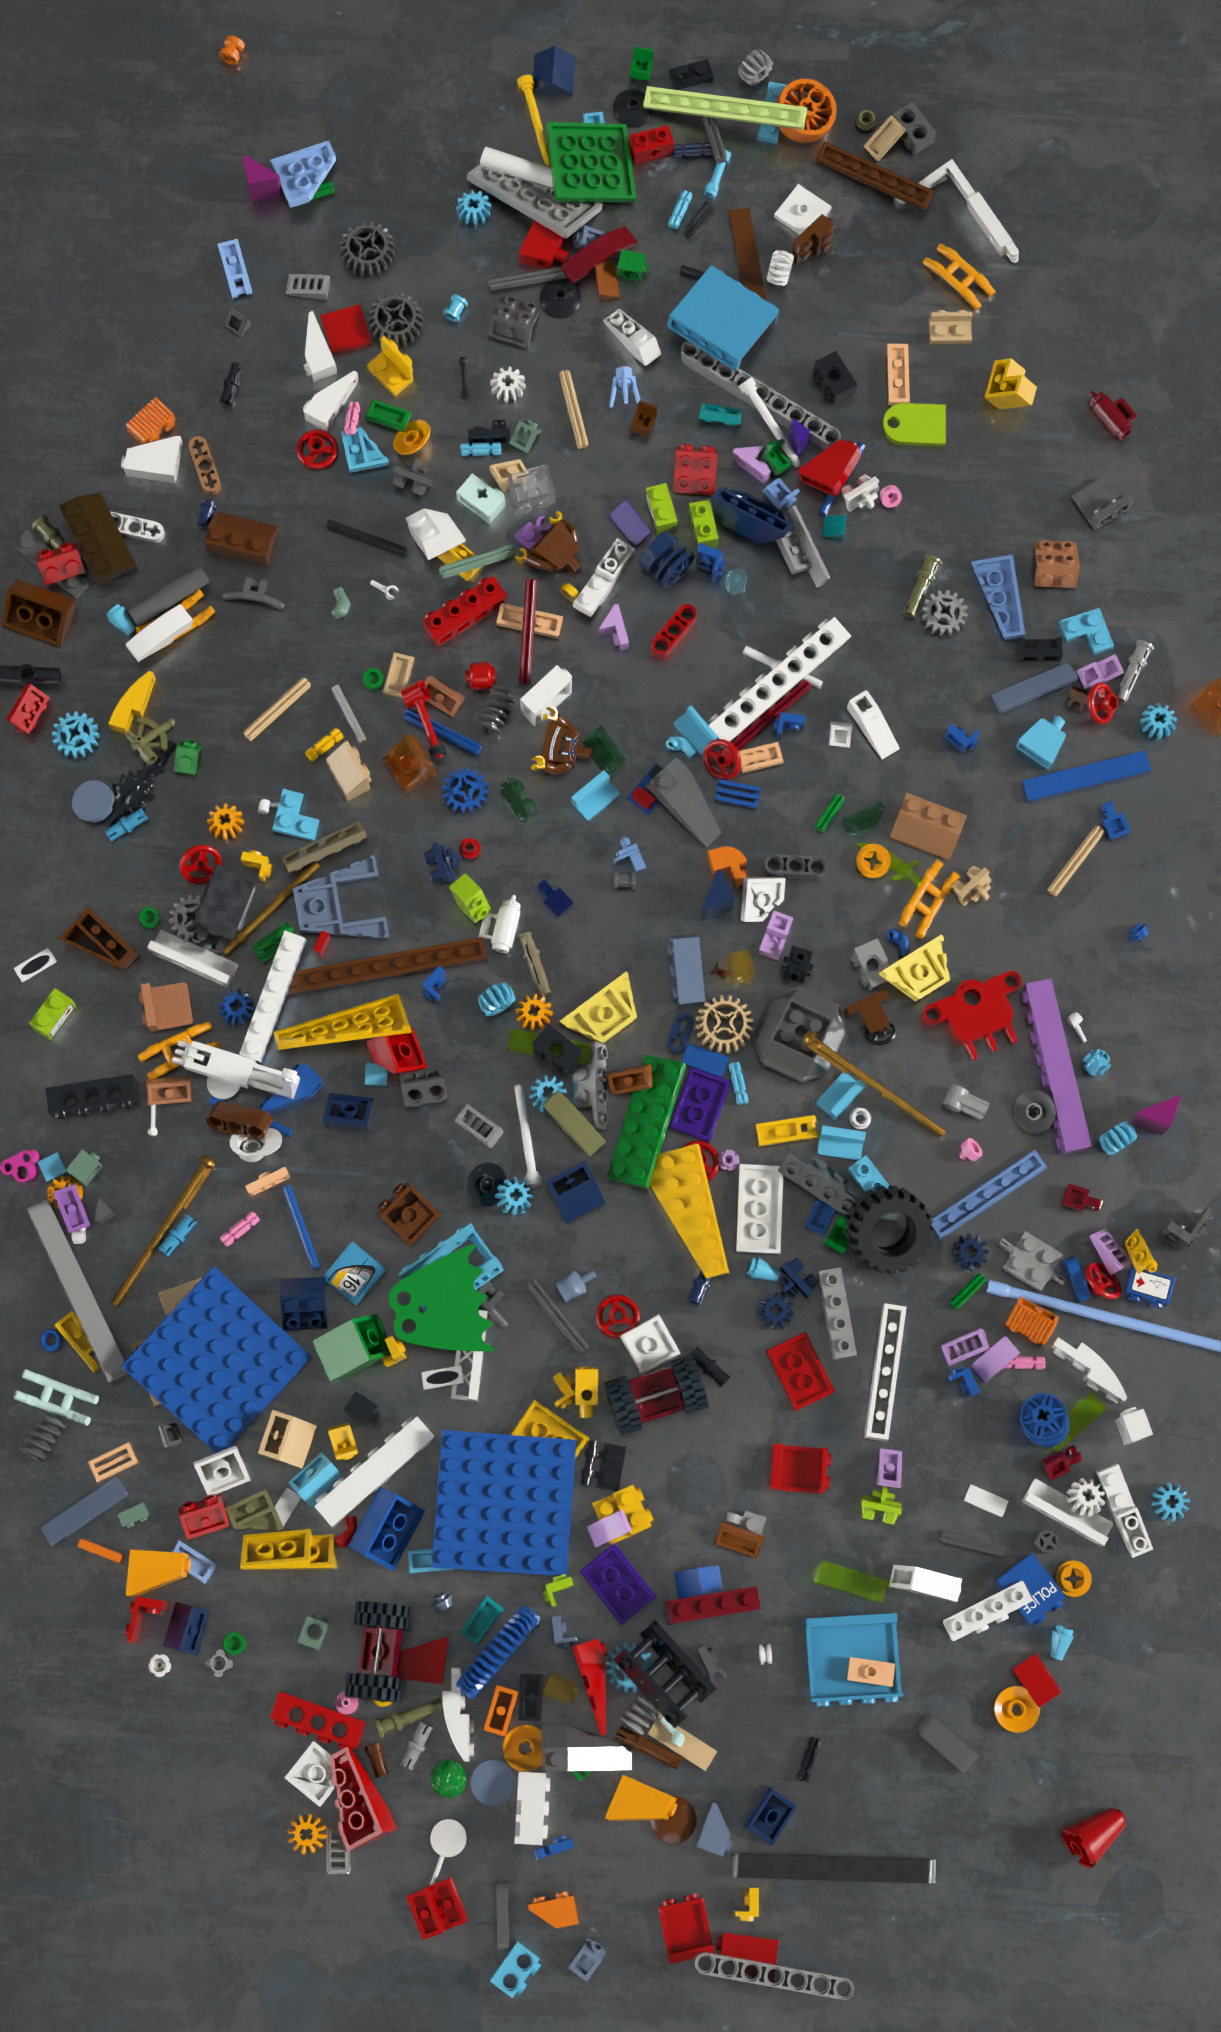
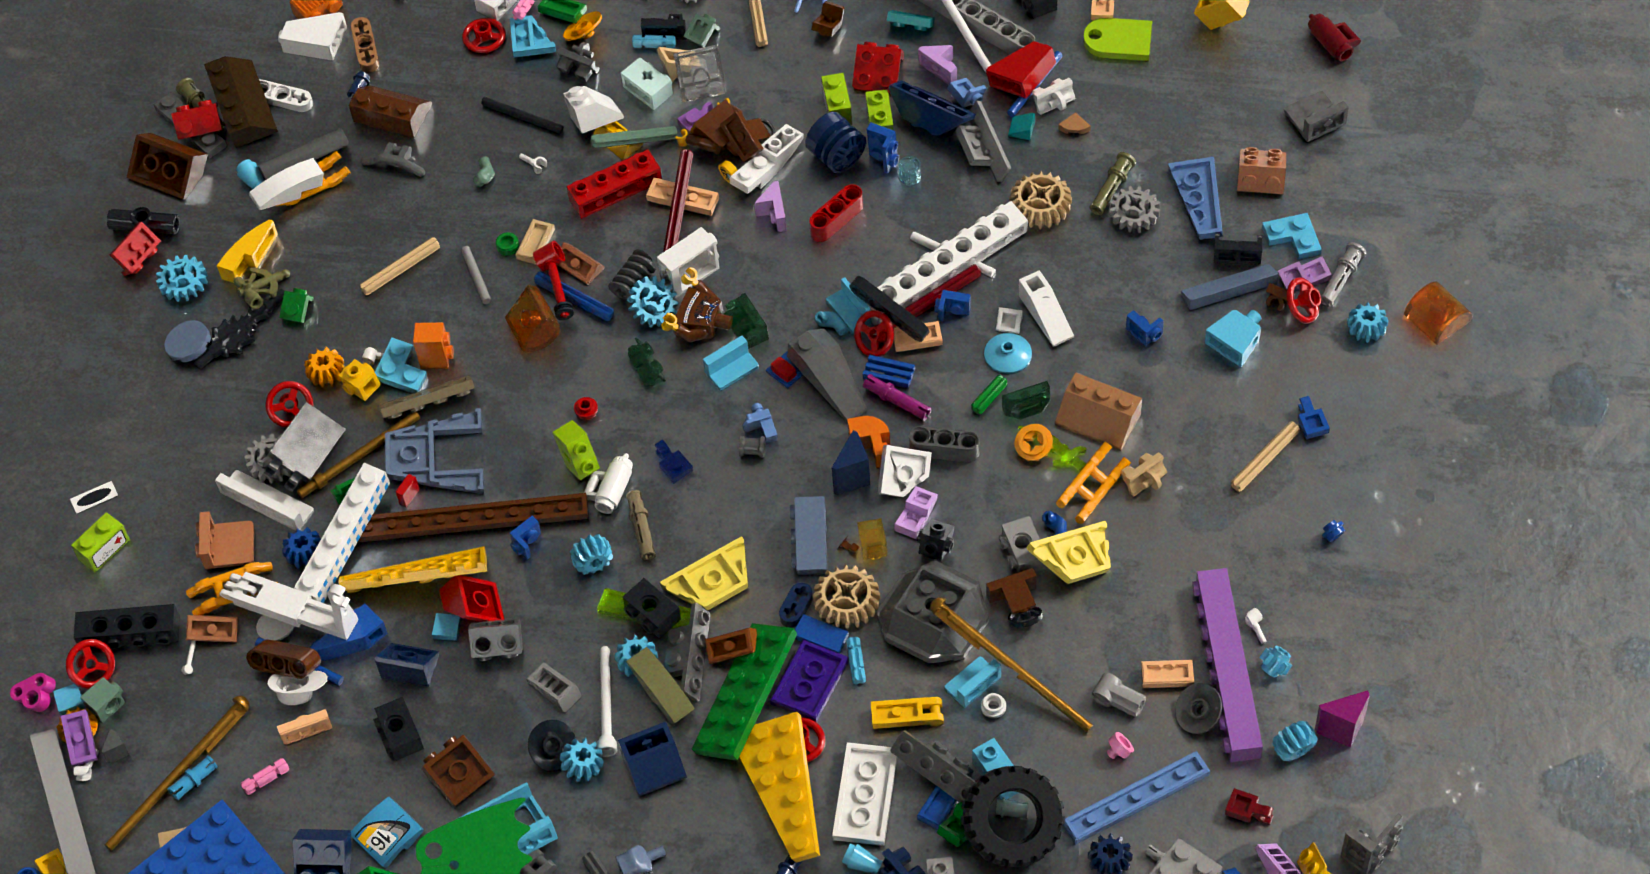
camera: 15 degrees right, 20 degrees down
reddish brown wedge [58,907,140,970] -> none
dark azure pin [104,808,148,842] -> none
green tile [138,907,160,930] -> none
yellow bracket [241,850,272,882] -> none
blue bar [282,1185,320,1270] -> none
yellow axle [305,728,343,761] -> none
tan slope [326,741,371,801] -> none
dark blue hips [424,842,462,883] -> none
blue gear [442,767,489,814] -> none
red head [465,662,496,690] -> none
light orange gear [515,994,553,1031] -> none
slope [609,500,651,548] -> none
lavender plate [718,1149,739,1171] -> none
green bracket [761,439,793,476] -> none
dark purple slope [789,419,810,457] -> none
medium azure panel [817,1125,866,1161] -> none
bright pink tile [879,485,902,508] -> none
red piece [921,971,1022,1060] -> none
blue tile [1022,750,1151,803] -> none
none -> red piece [66,639,115,689]
none -> yellow brick [339,359,381,401]
none -> black brick [373,697,424,761]
none -> orange brick [413,322,454,369]
none -> medium azure gear [627,276,679,327]
none -> reddish brown piece [720,111,775,162]
none -> black beam [849,276,930,342]
none -> magenta pin [863,374,932,421]
none -> medium azure dish [984,333,1032,374]
none -> tan gear [1009,171,1072,229]
none -> medium nougat tile [1058,112,1091,134]
none -> light nougat plate [1141,660,1194,688]

